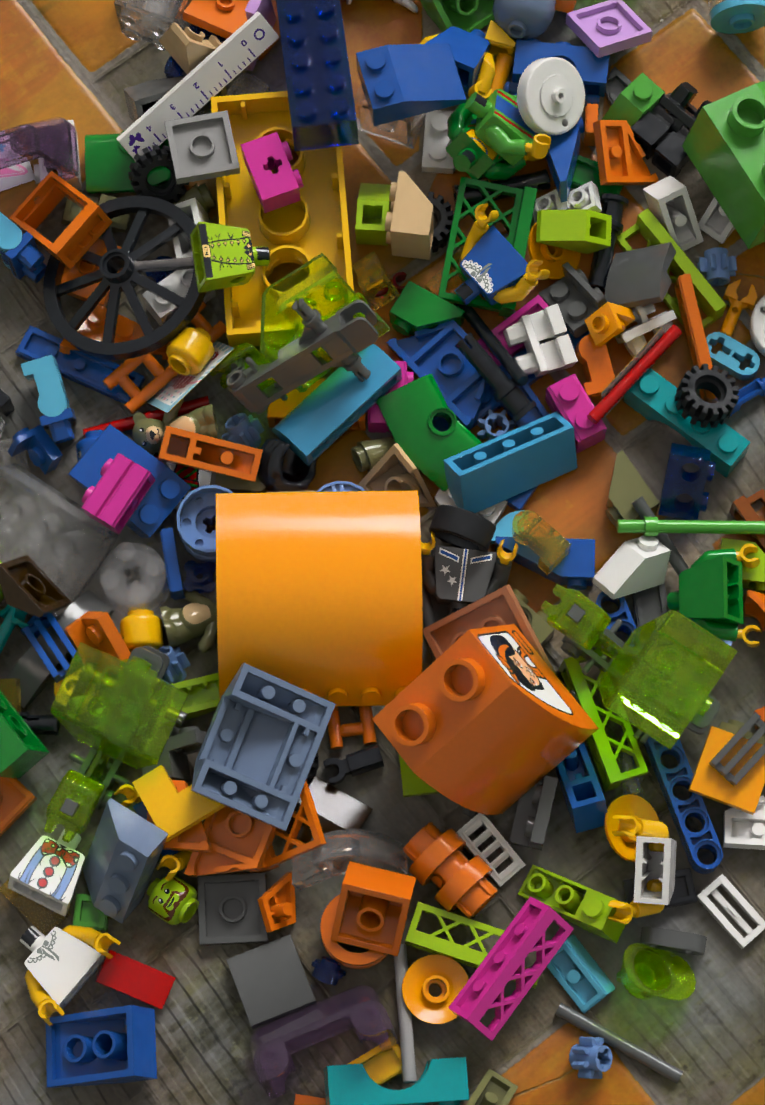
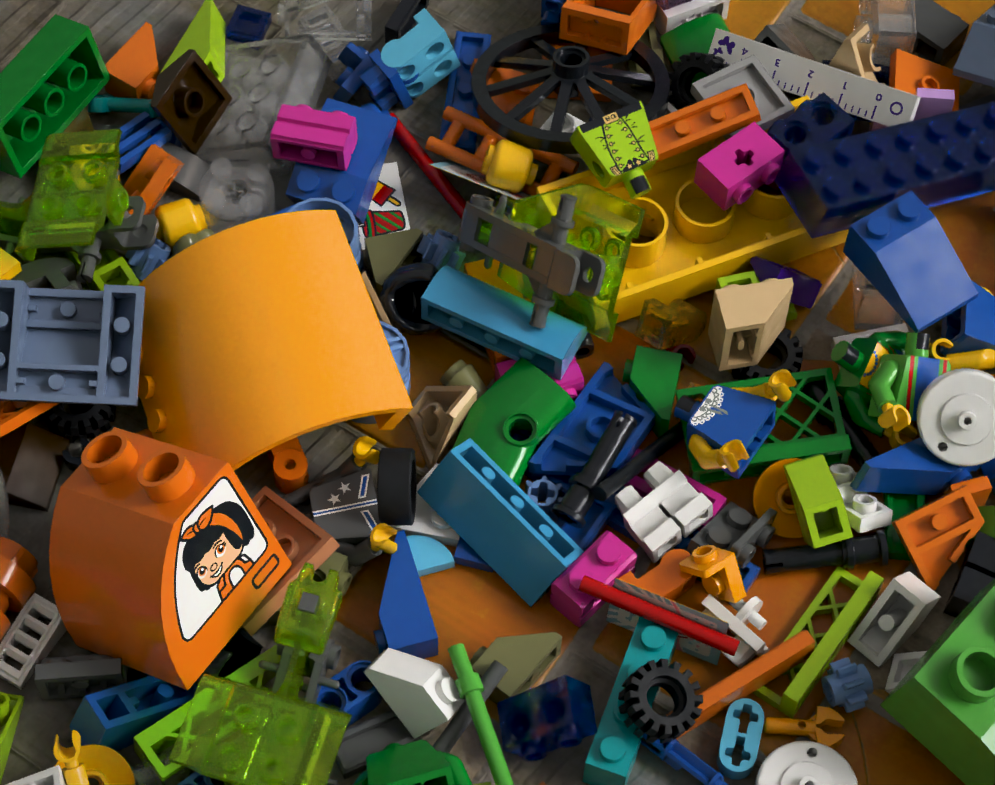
camera: 65 degrees right, 15 degrees down
olive piece [132,398,220,455] -> none
orange slope [158,426,263,482] -> none
clear yellow leg [511,510,571,576] -> none
dark grey slope [604,242,676,308] -> none
none -> orange plate [649,83,761,163]
none -> dark purple slope [750,256,822,308]
none -> clear blue brick [767,92,855,182]

